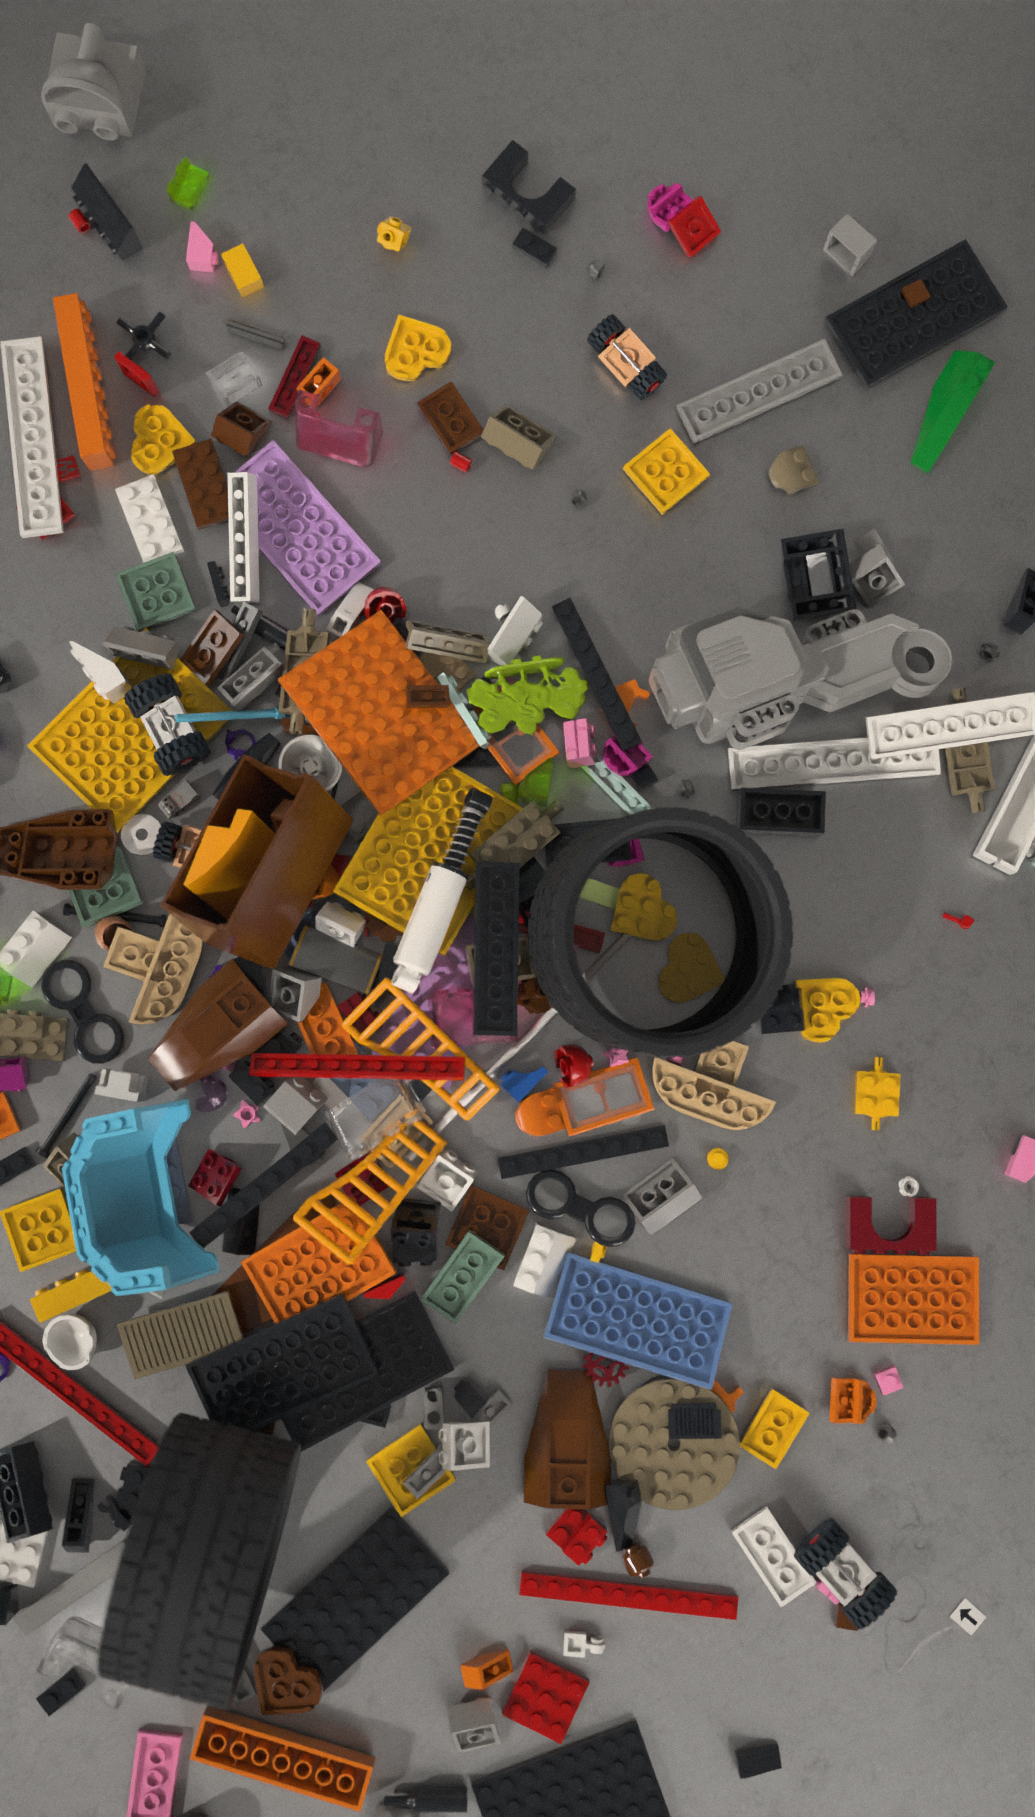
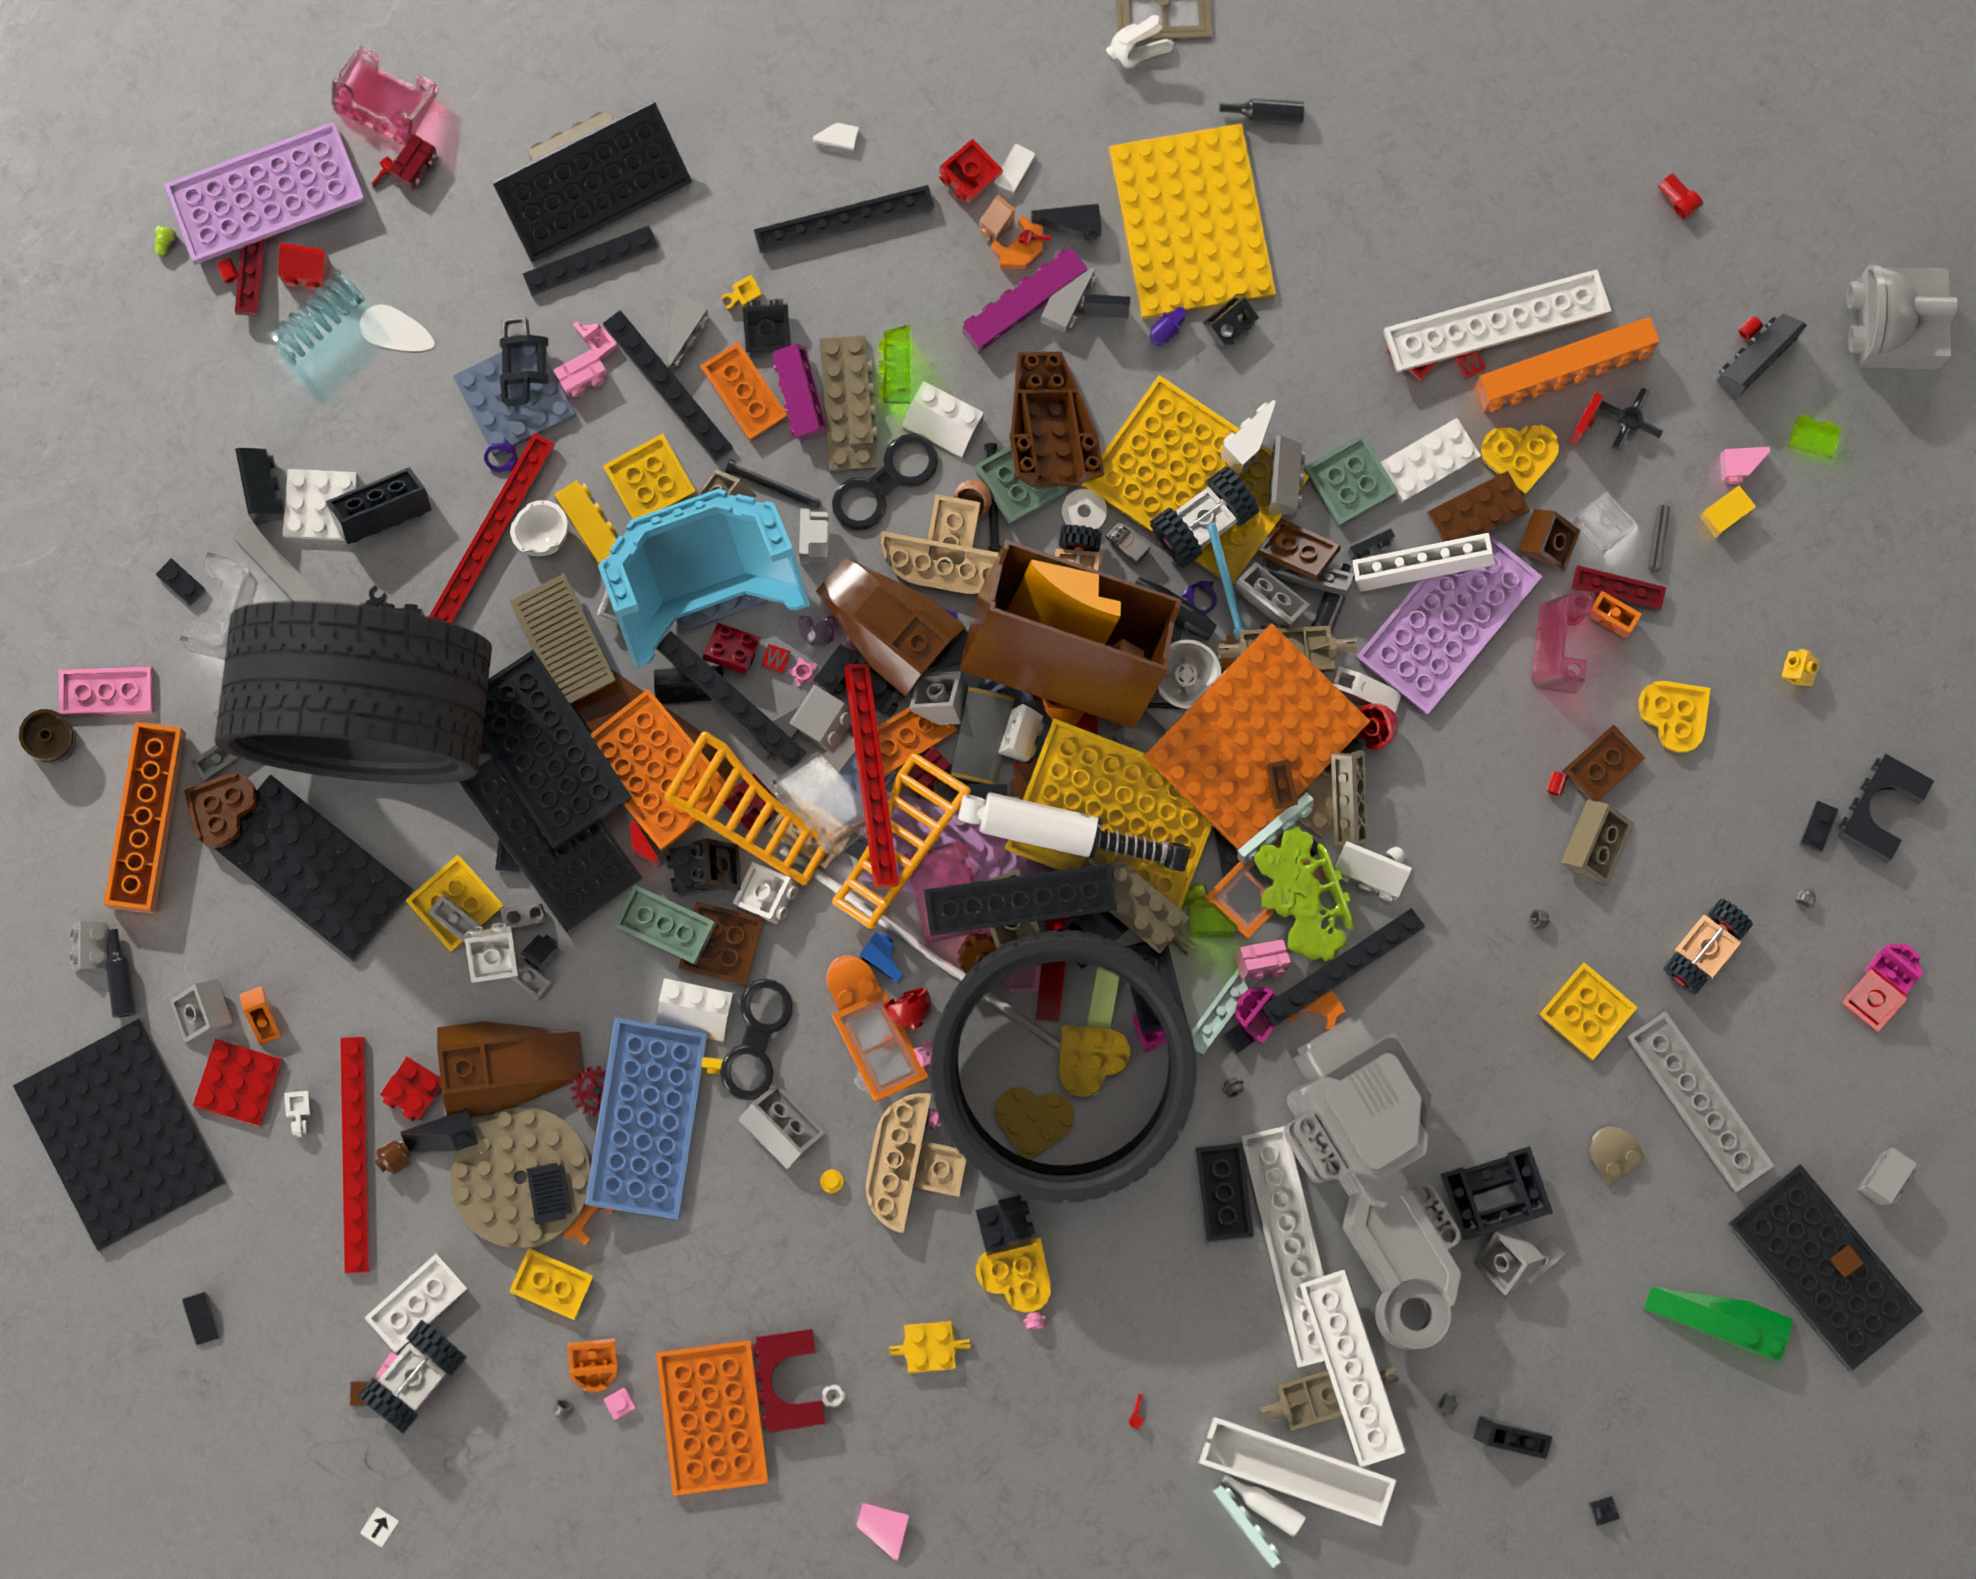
camera: 80 degrees right, 5 degrees down
black slope [61,1478,95,1553] -> none
black plate [498,1125,669,1179] -> none
none -> red tile [761,644,791,674]

